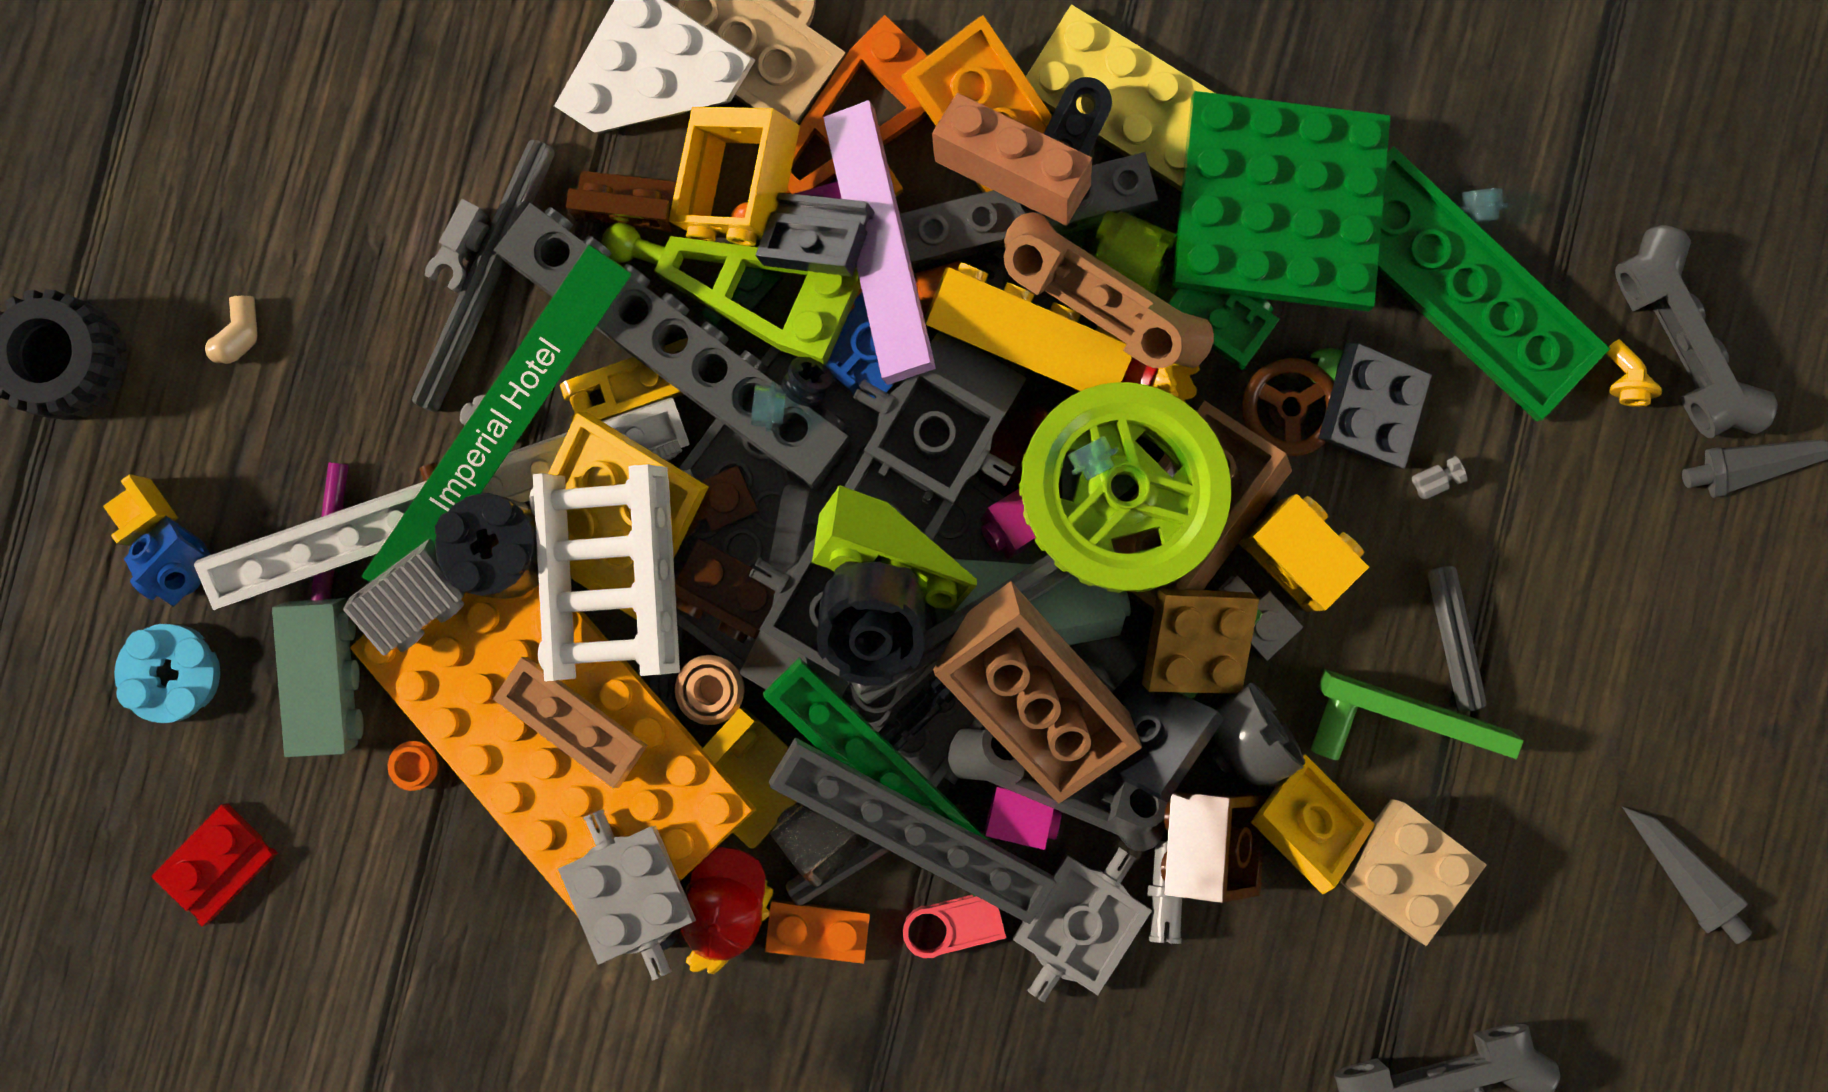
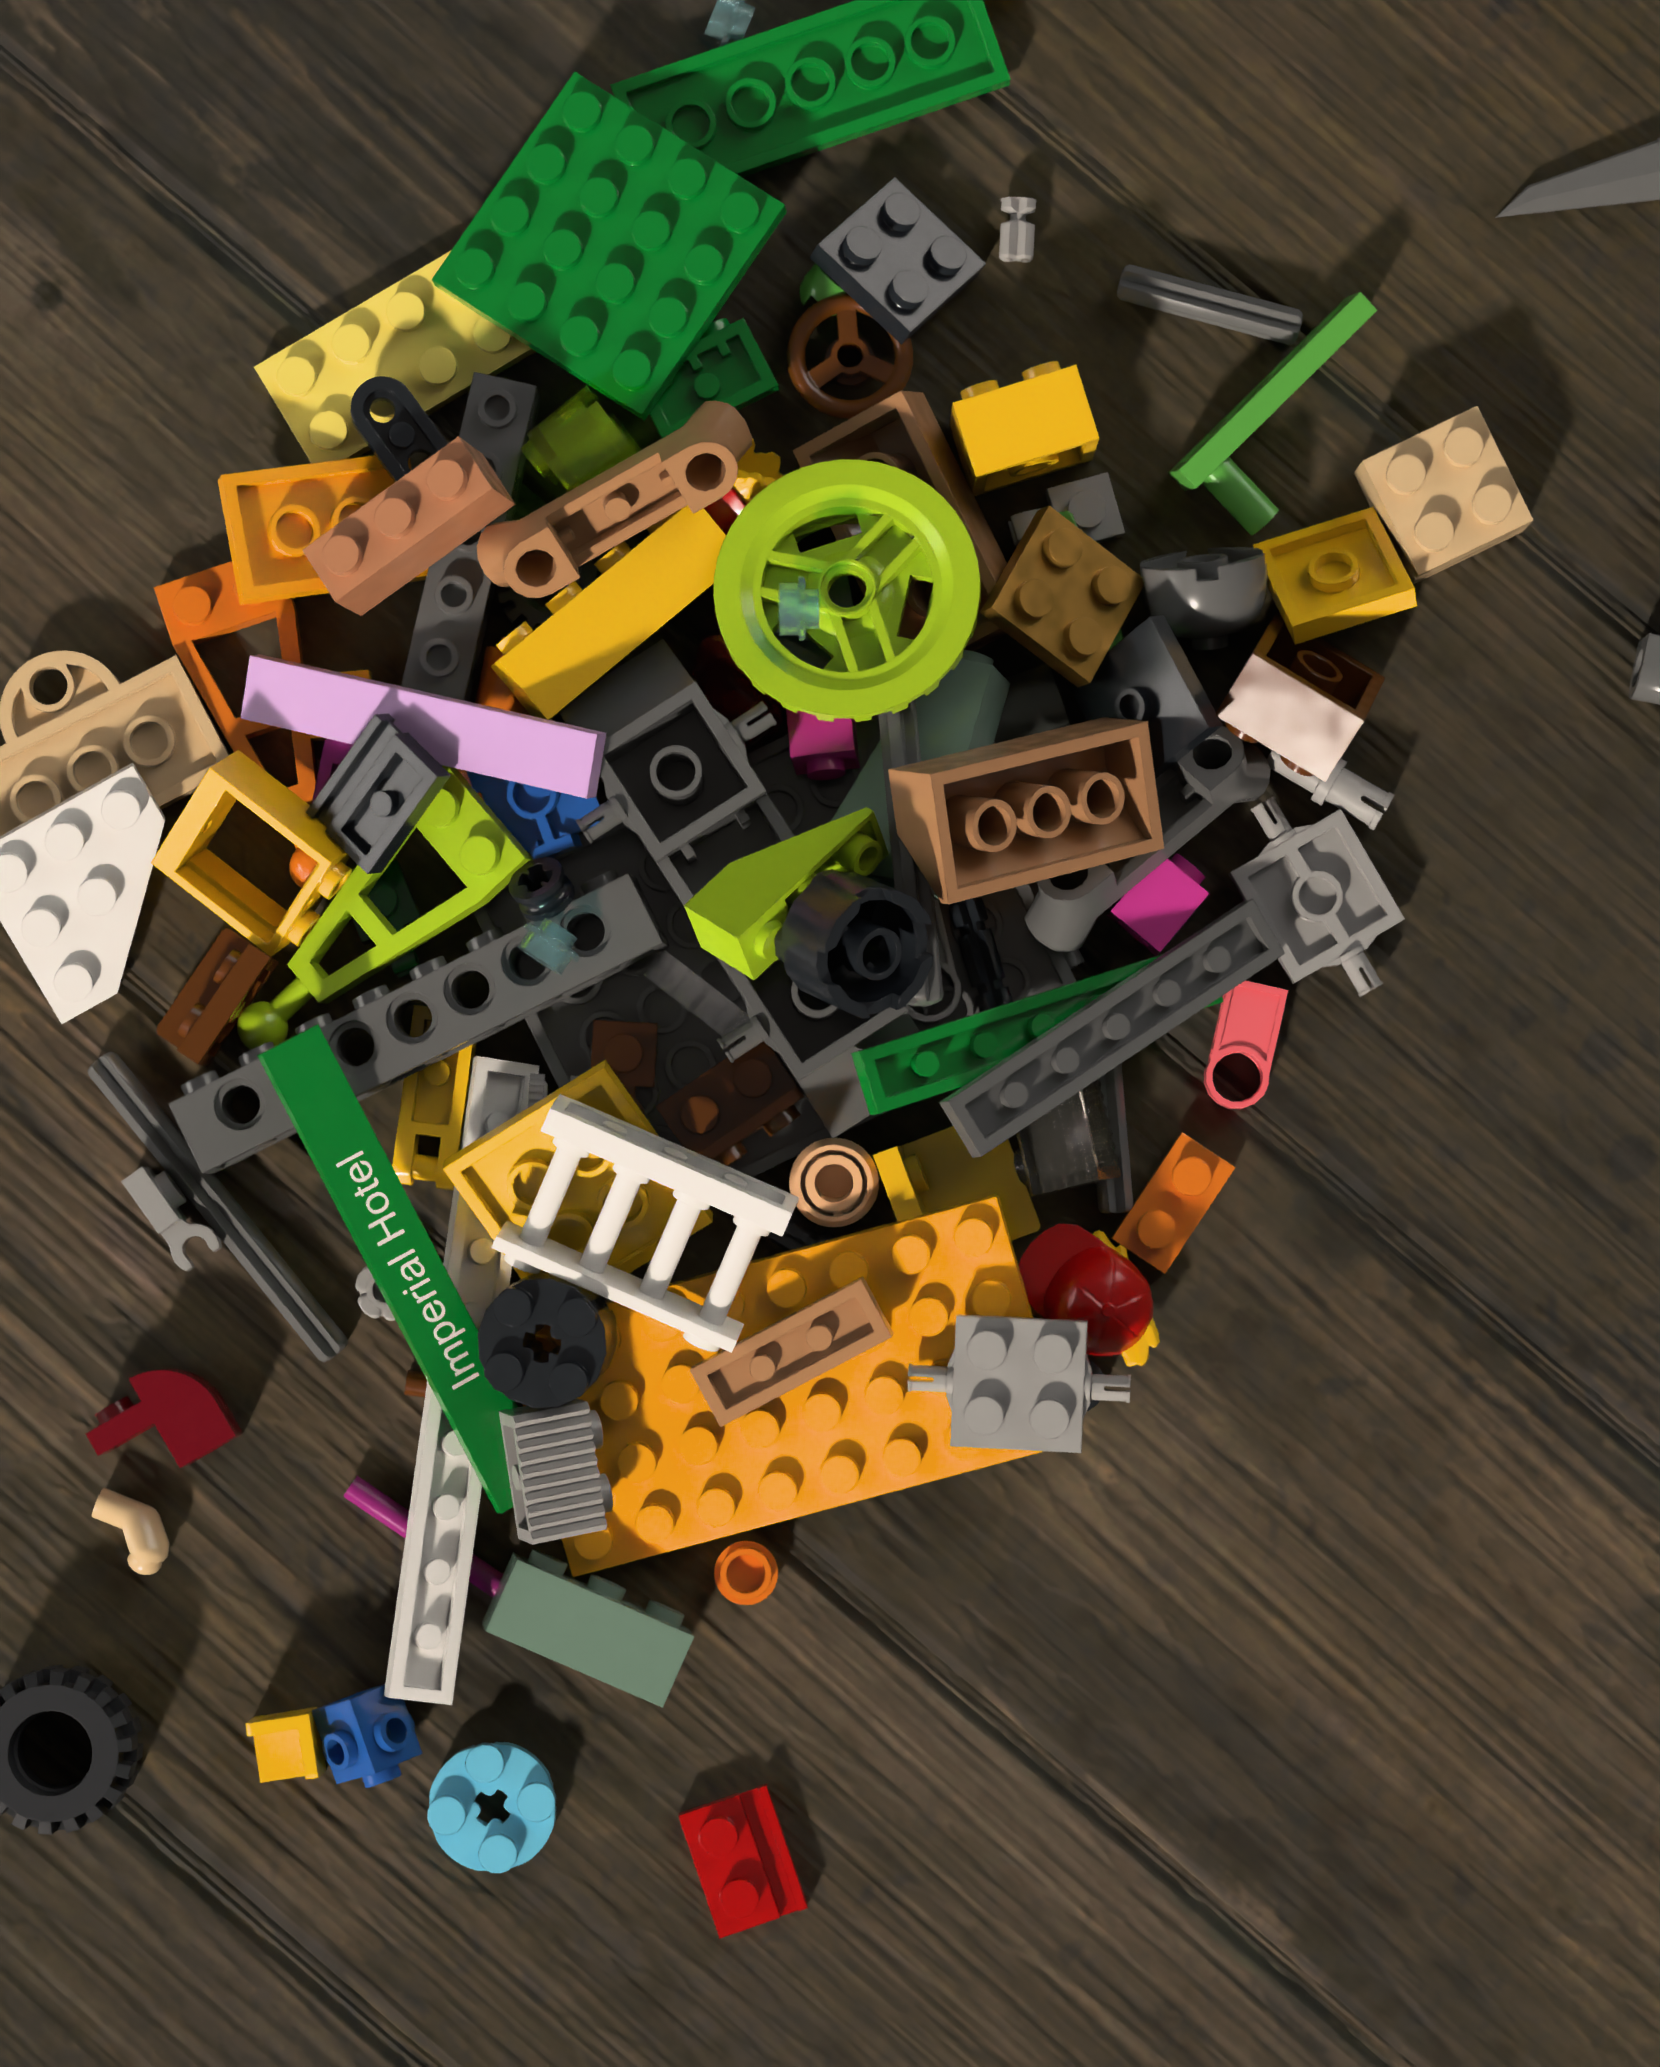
camera: 65 degrees left, 0 degrees up
none -> dark red brick [85,1369,243,1468]

